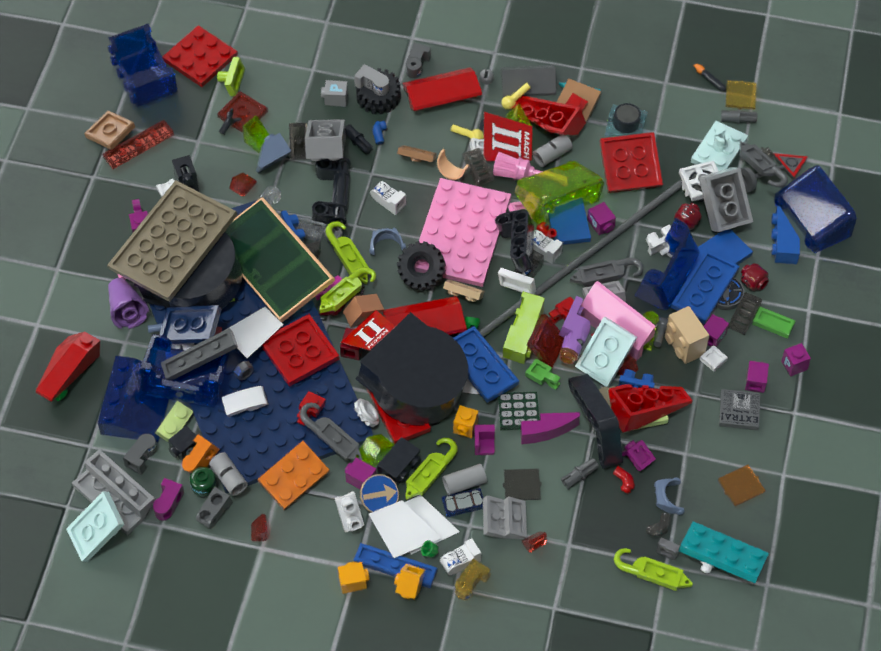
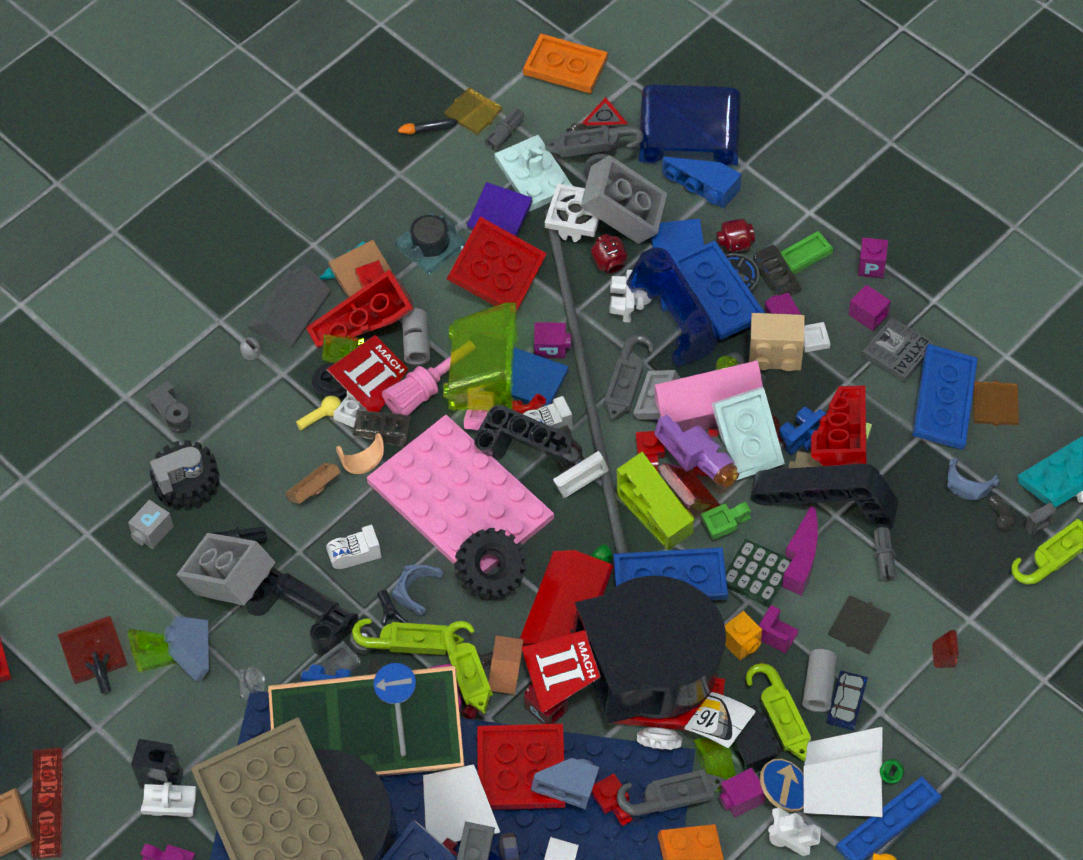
camera: 55 degrees left, 0 degrees up
lime tile [217,57,245,96] -> none
clear red slope [229,172,257,196] -> none
clear smoke slope [289,122,308,159] -> none
blue arm [373,121,387,144] -> none
light orange brick [394,564,425,599] -> none
red slope [403,67,482,111] -> none
white leg [440,538,481,575] -> none
tan plate [443,279,485,302] -> none
clear yellow leg [455,559,490,600] -> none
light grey slope [483,495,527,539] -> none
light yellow bar [501,83,531,110] -> none
red arm [613,466,635,494] -> none
magenta bracket [622,440,656,471] -> none
none -> blue piece [374,663,416,756]
none -> black bar [377,590,409,626]
none -> dark purple tile [467,182,533,237]
none -> orange plate [523,33,608,94]
none -> sand blue slope [531,758,599,809]
none -> sticker [684,692,755,748]
none -> blue tile [912,344,978,450]

